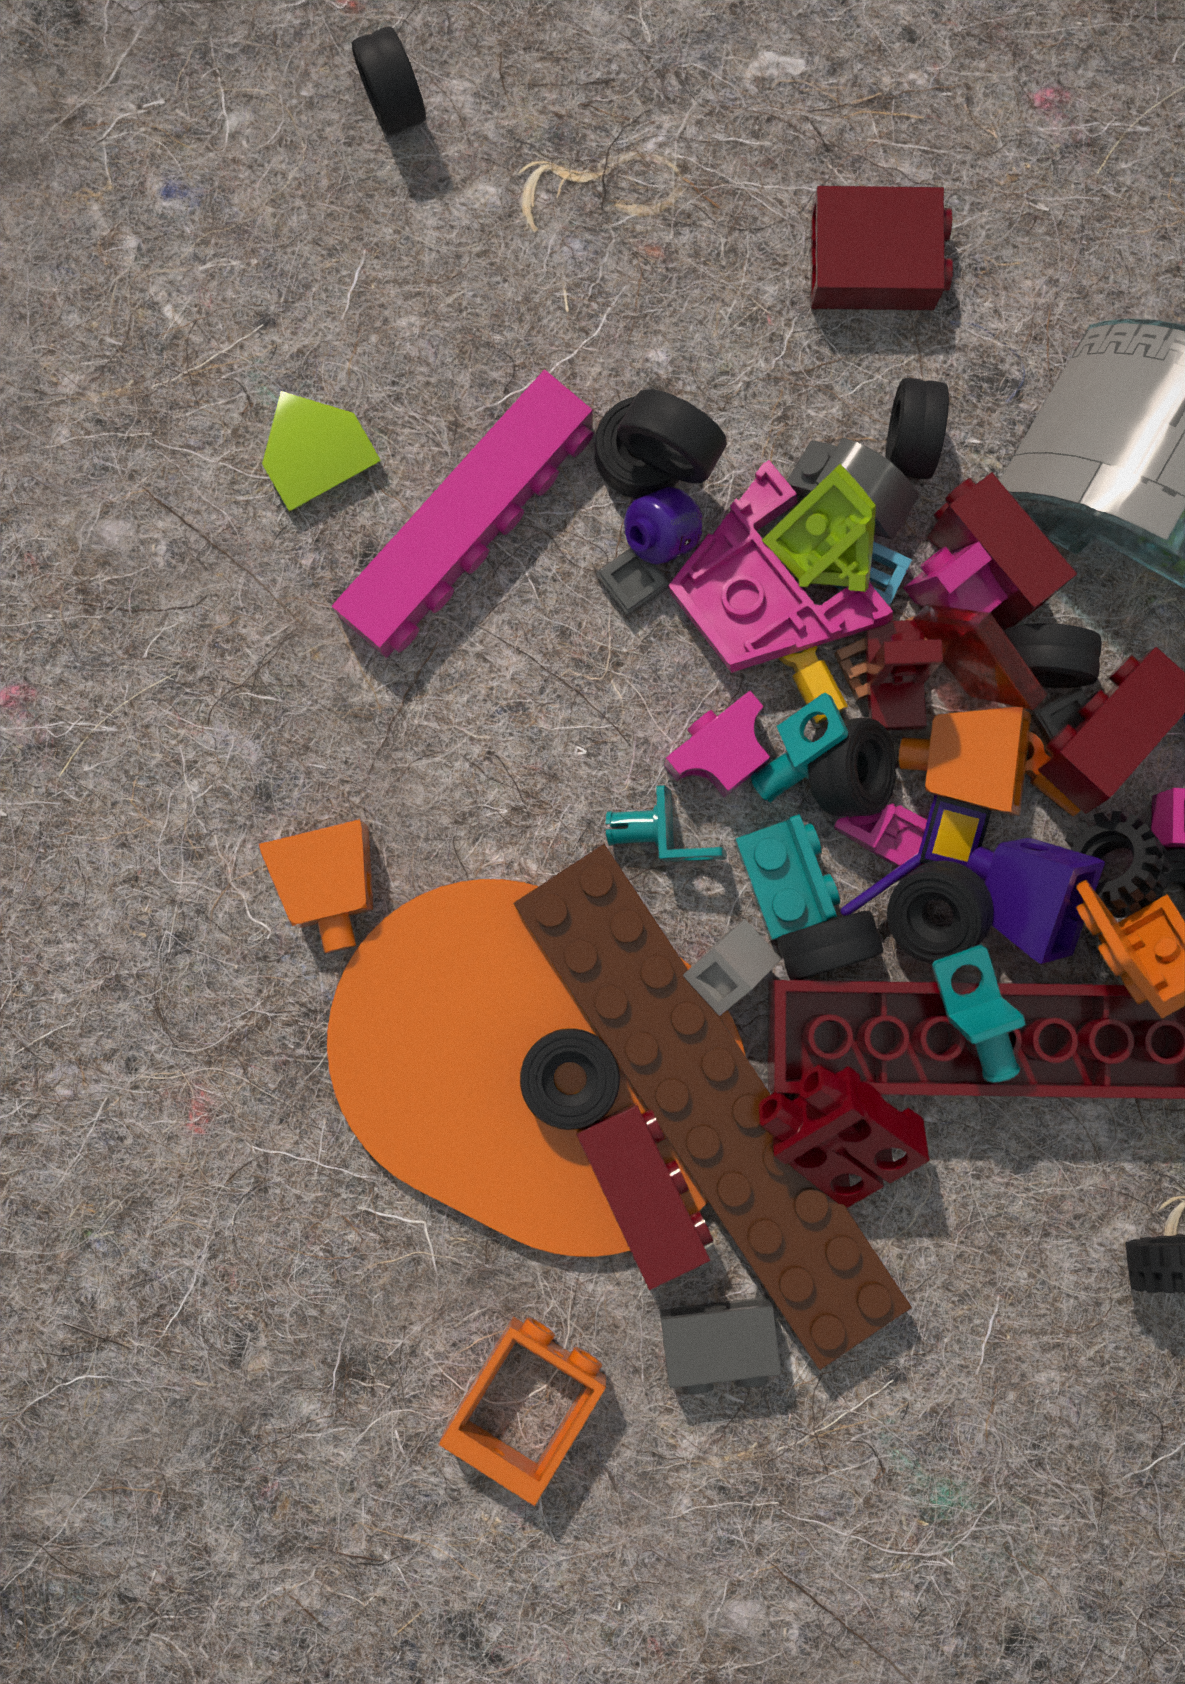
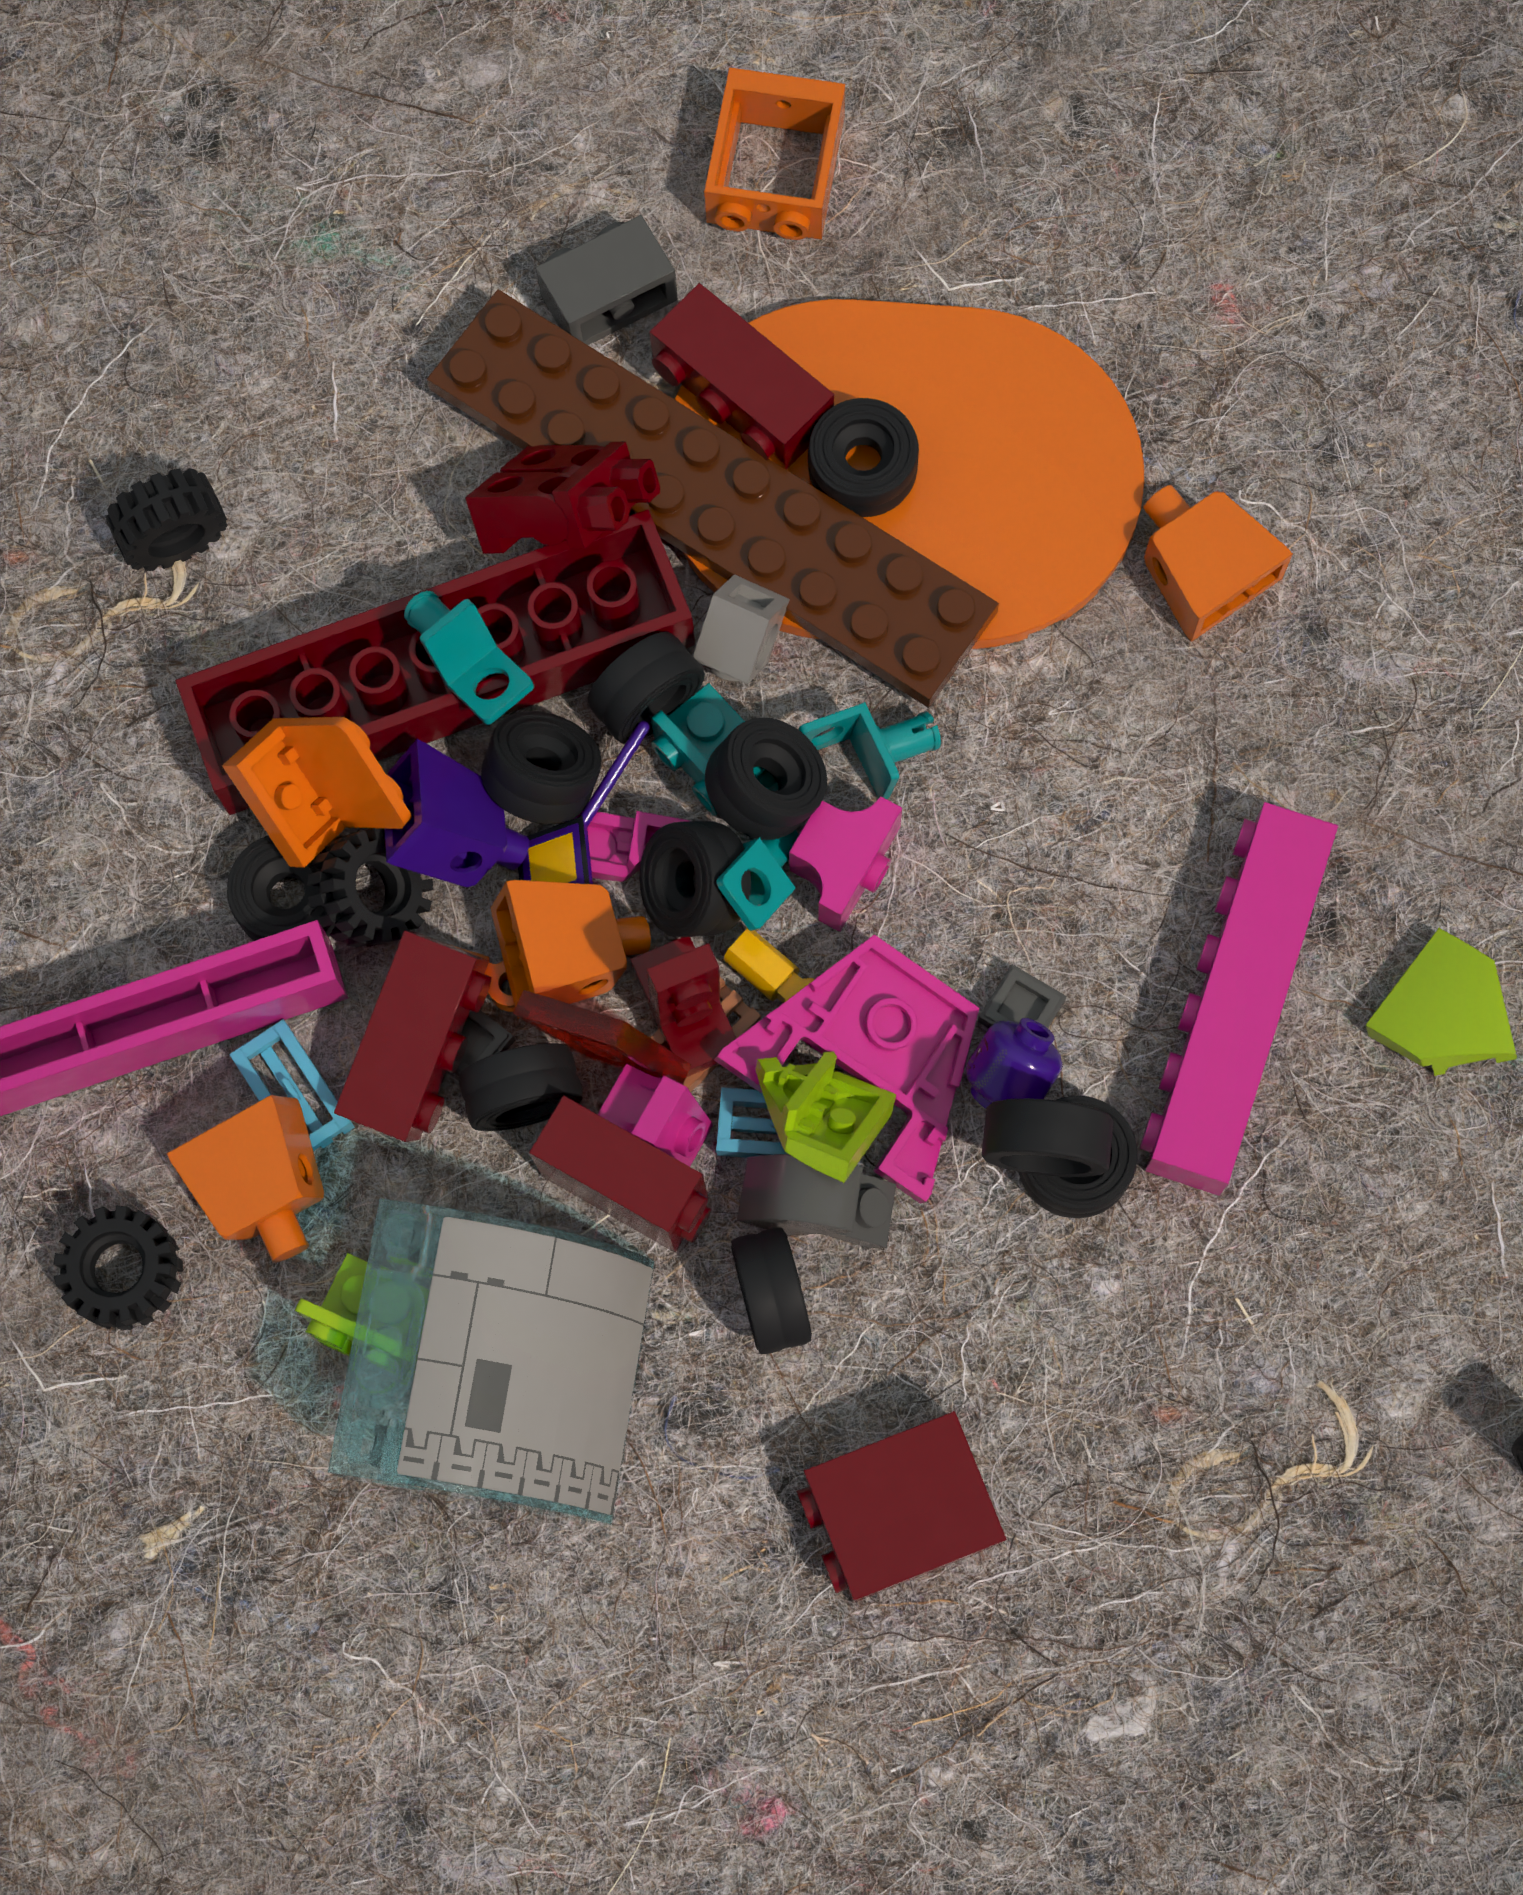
camera: 160 degrees right, 10 degrees down
none -> black tyre [705,717,827,840]

